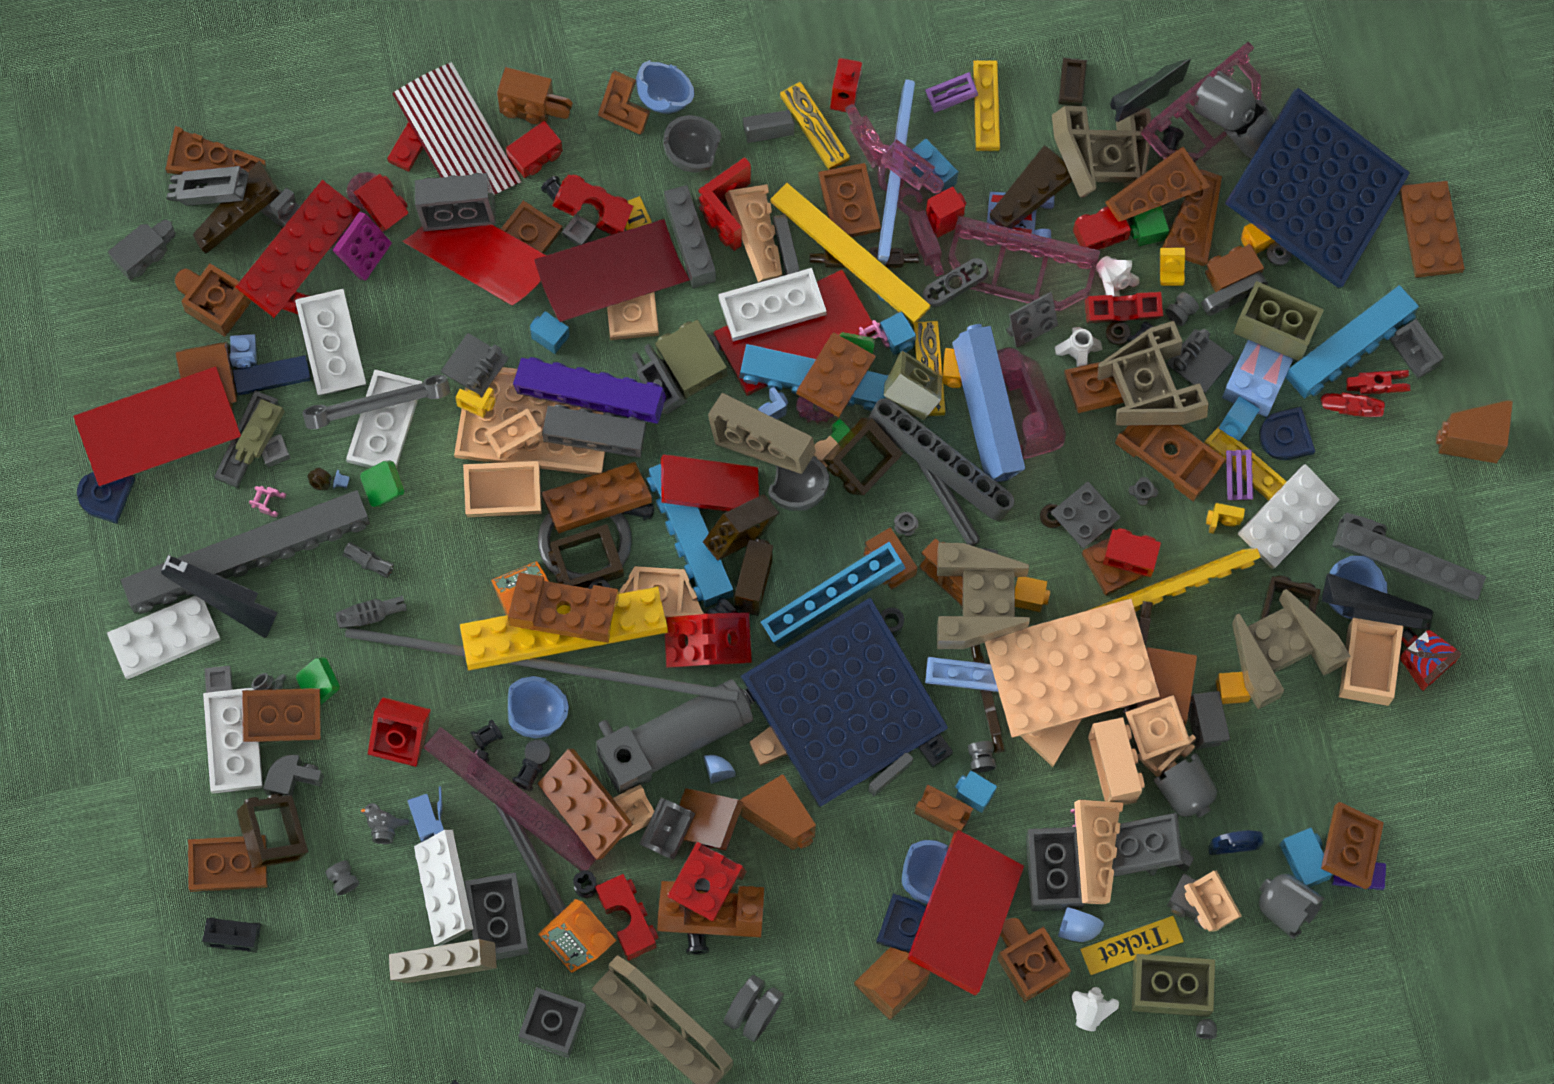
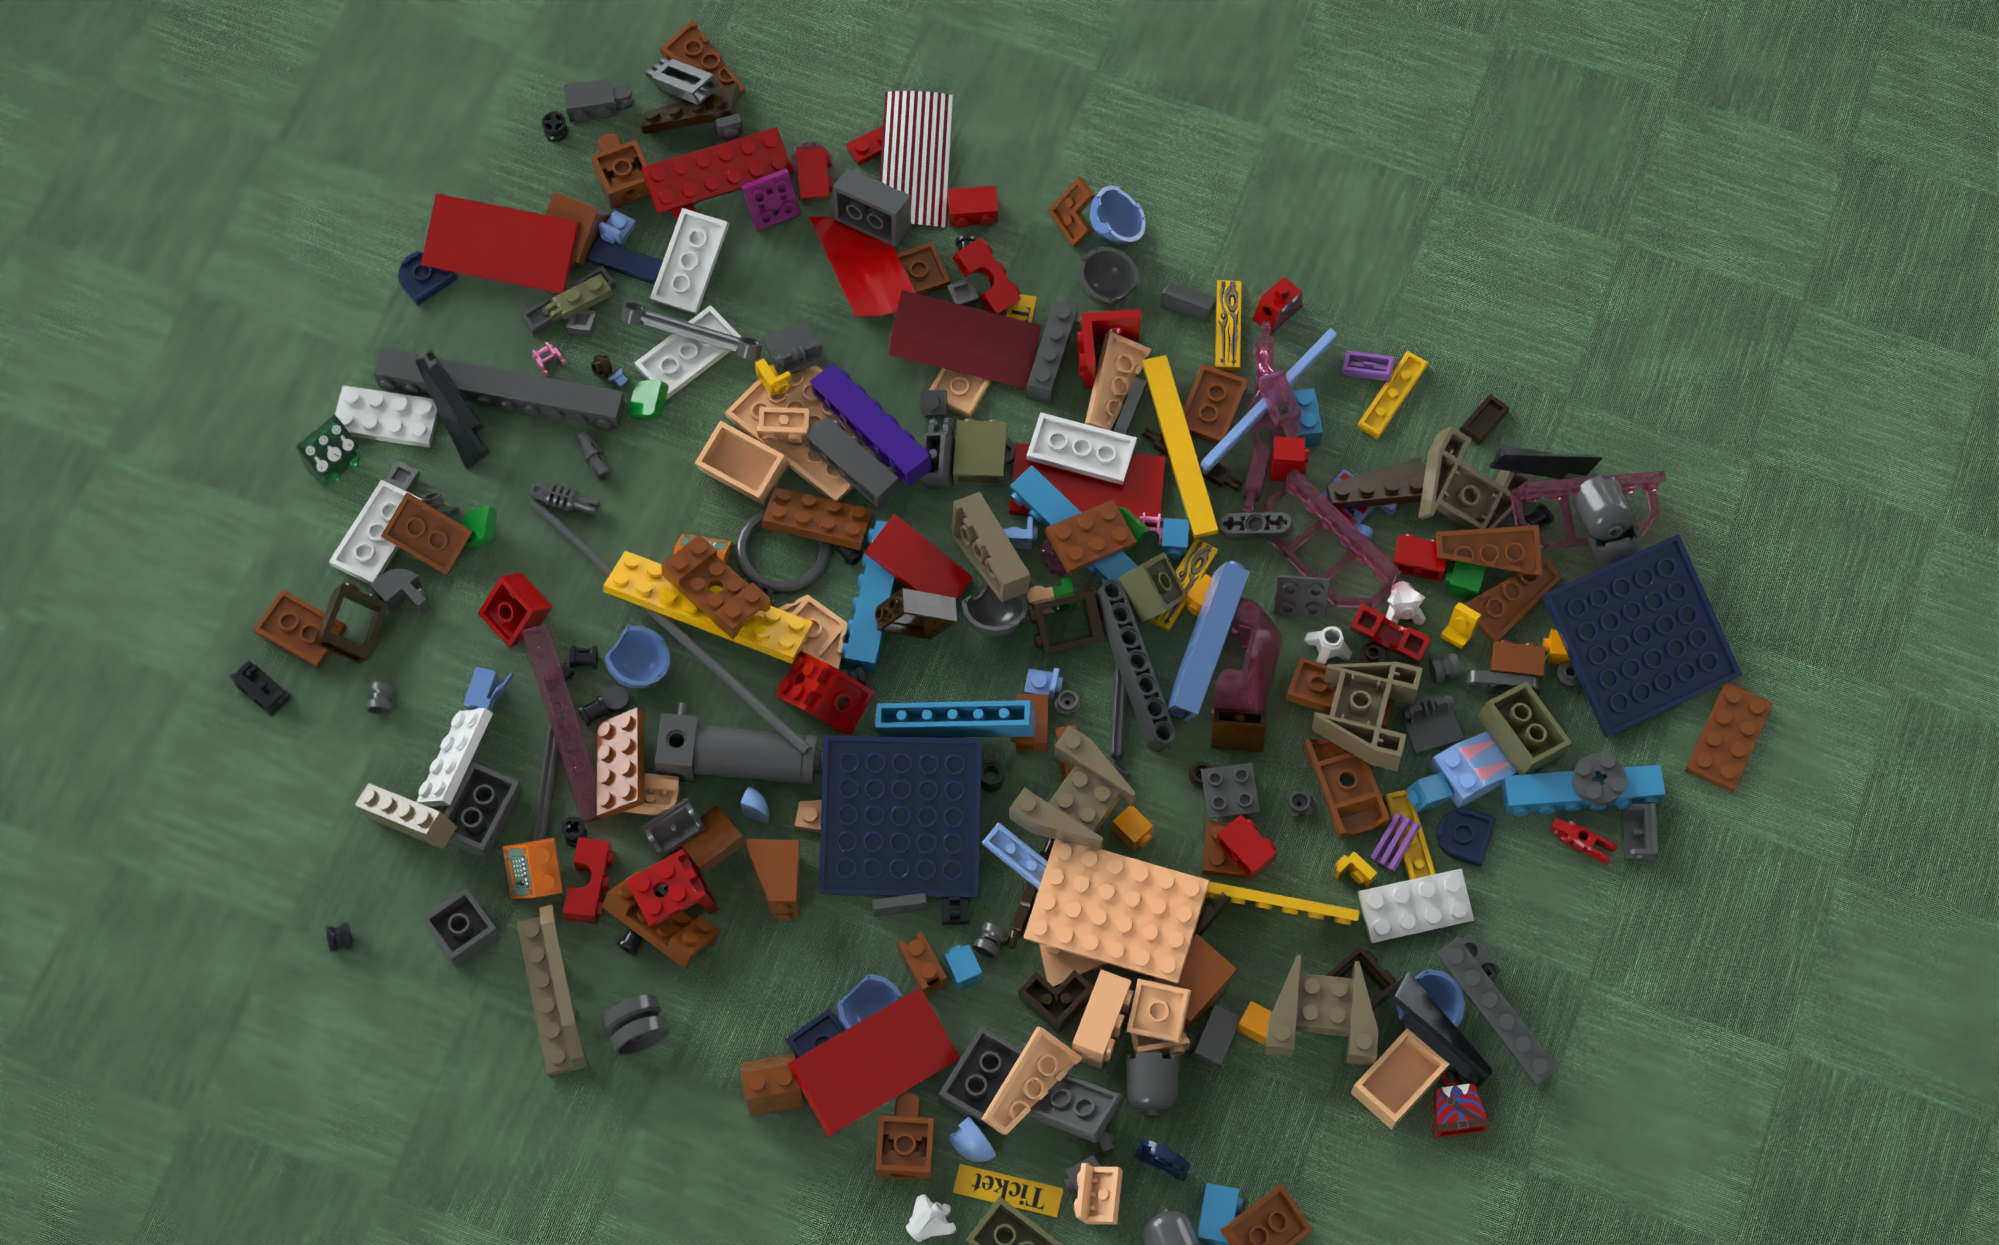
camera: 35 degrees right, 5 degrees down
dark grey animal [361,803,409,844] -> none
dark orange brick [497,67,573,124] -> none
dark azure brick [530,311,570,354] -> none
dark brown window [547,524,624,588] -> none
dark brown window [735,539,773,616] -> none
red hinge [1320,392,1385,417] -> none
dark orange slope [1436,400,1513,463] -> none
none -> clear green slope [296,415,363,488]
none -> black wheel [542,111,568,142]
none -> dark grey plate [921,390,948,415]
none -> dark brown brick [1018,970,1094,1034]
none -> light blue bracket [1024,668,1063,701]
none -> dark brown brick [1211,708,1267,752]
none -> dark grey plate [1572,753,1626,806]

